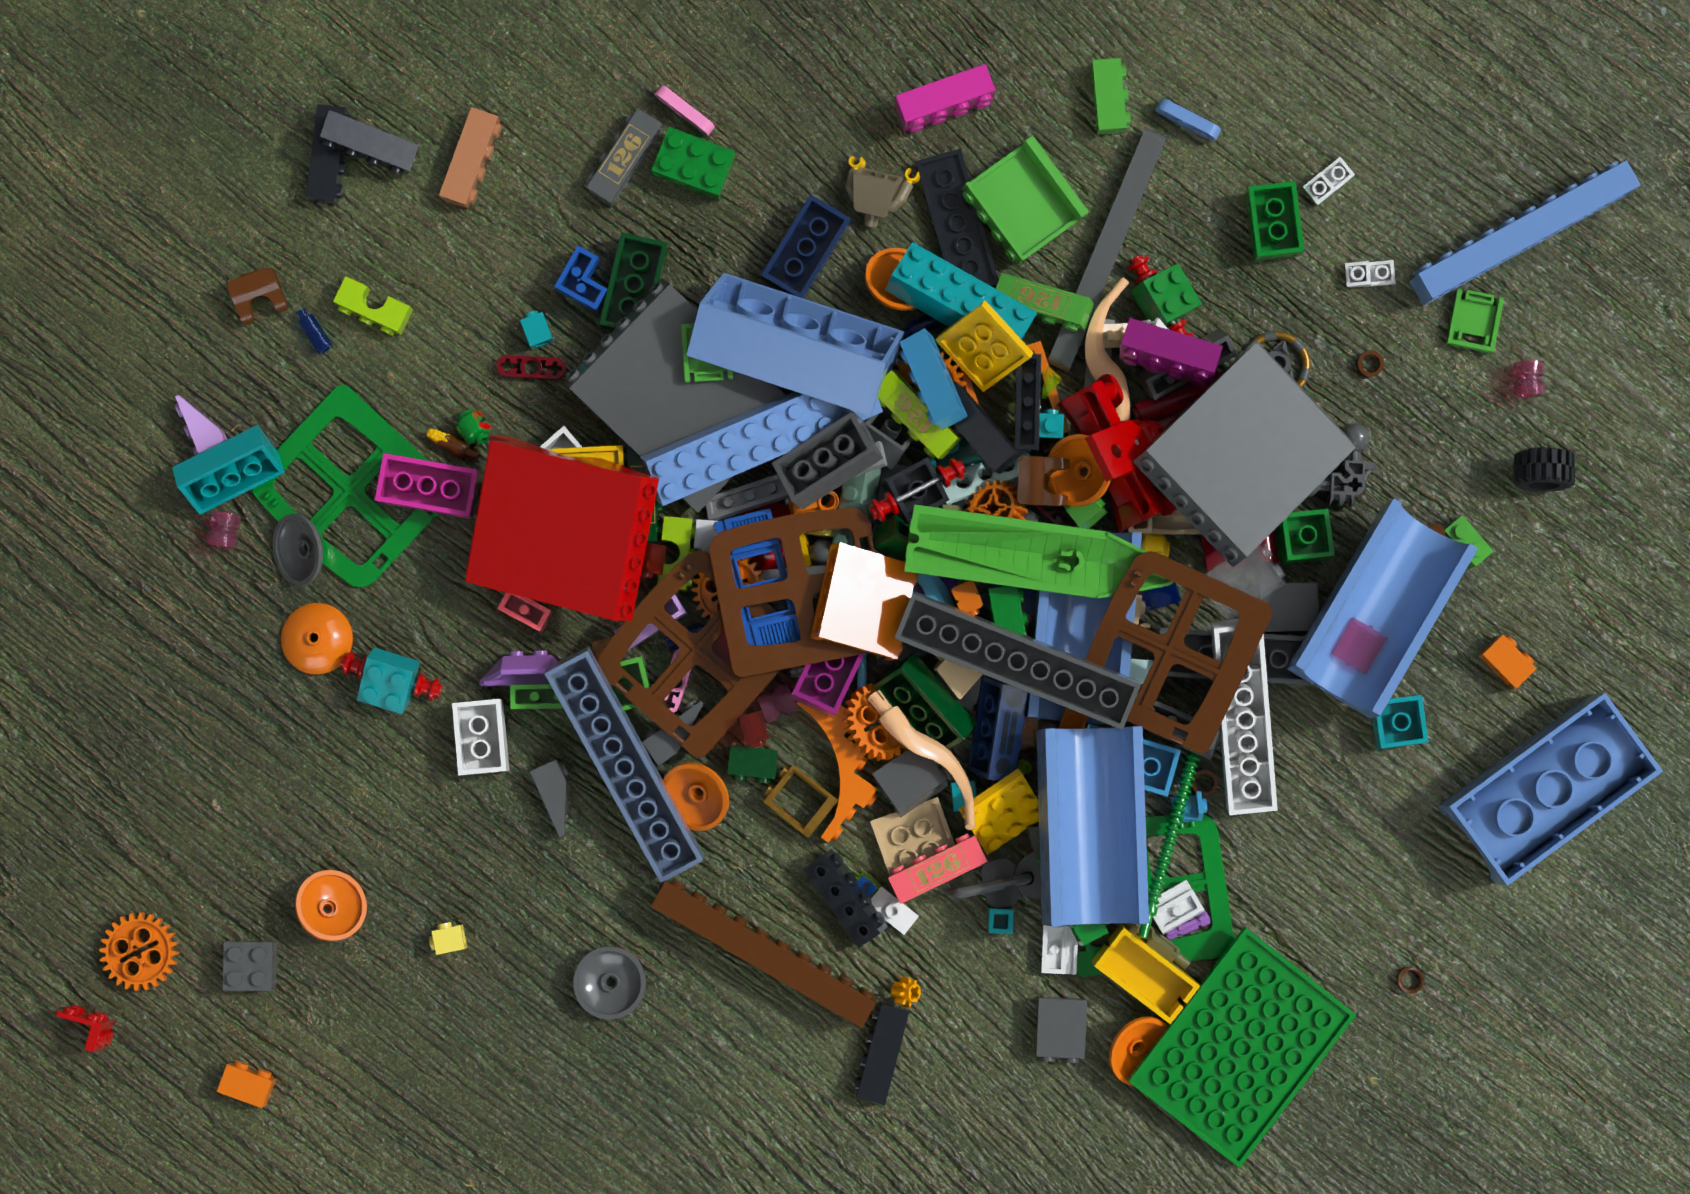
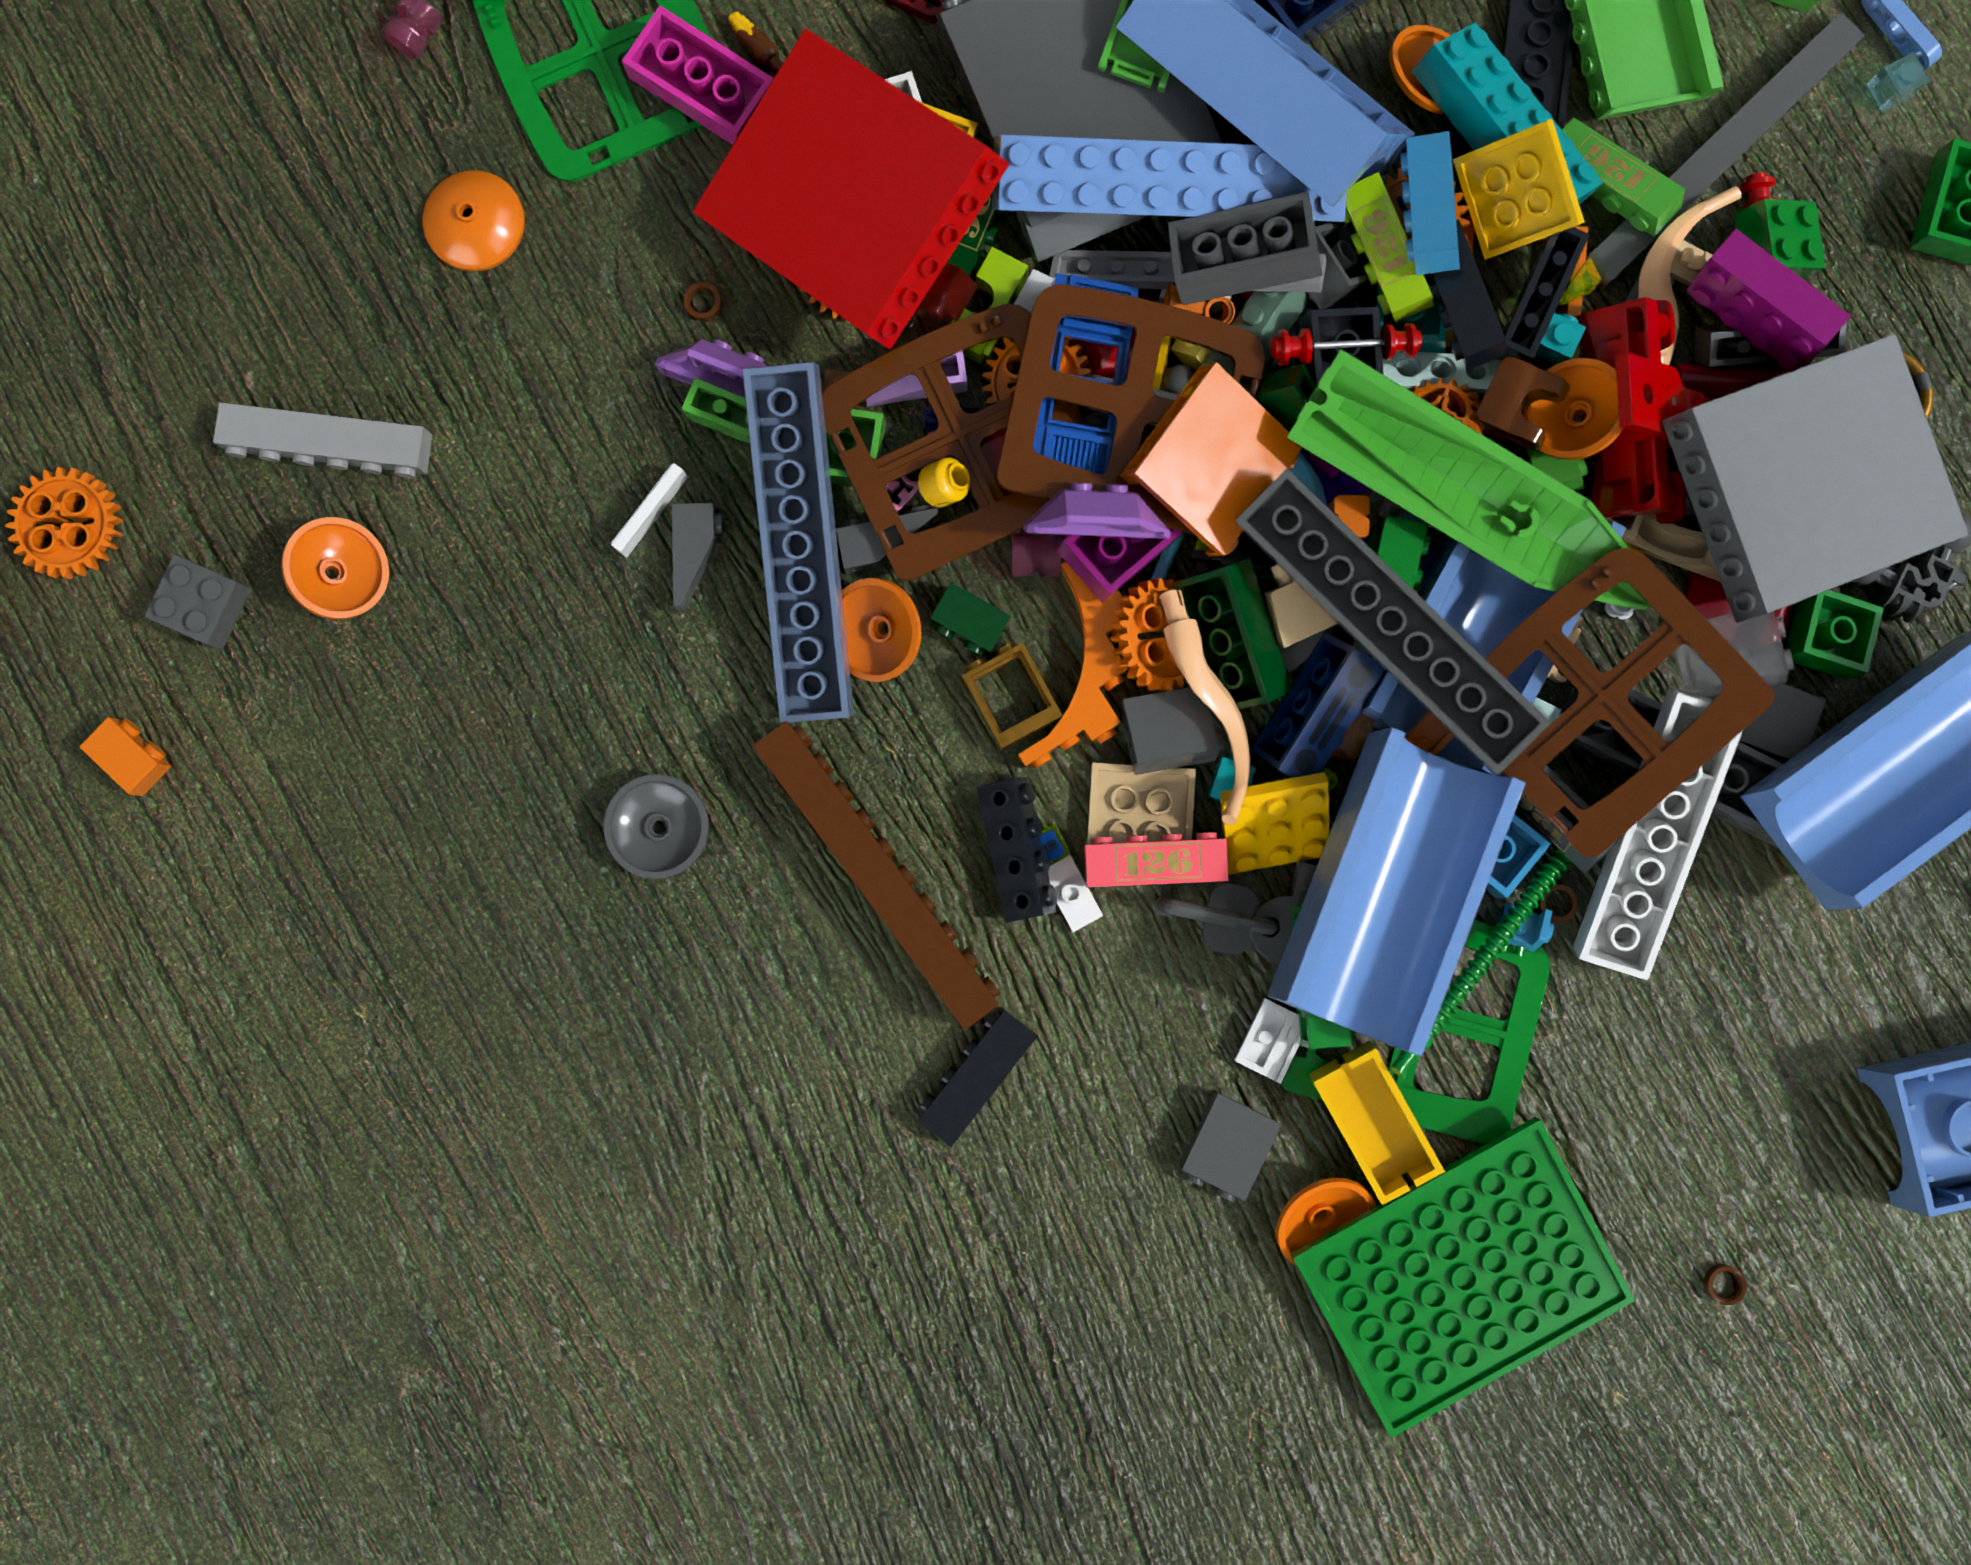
camera: 30 degrees right, 0 degrees up
dark grey dish [273,514,323,586] -> none
teal brick [340,647,443,714] -> none
light yellow brick [429,922,468,955] -> none
white brick [452,699,509,775] -> none
green head [456,409,492,446] -> none
coral brick [497,593,553,633] -> none
clear red brick [739,710,770,748] -> none
light orange gear [891,976,921,1007] -> none
teal brick [987,908,1014,934] -> none
olive piece [1122,923,1191,969] -> none
clear blue brick [1142,582,1181,611] -> none
white plate [1153,880,1205,935] -> none
medium lavender axle [1165,911,1211,940] -> none
clear pink piece [1331,617,1387,674] -> none
teal brick [1372,695,1429,749] -> none
none -> light grey brick [213,402,433,478]
none -> white tile [611,463,688,558]
none -> reddish brown piece [684,282,723,322]
none -> yellow head [918,457,970,508]
none -> medium lavender wedge [1024,482,1170,539]
none -> clear light blue brick [1866,52,1930,113]

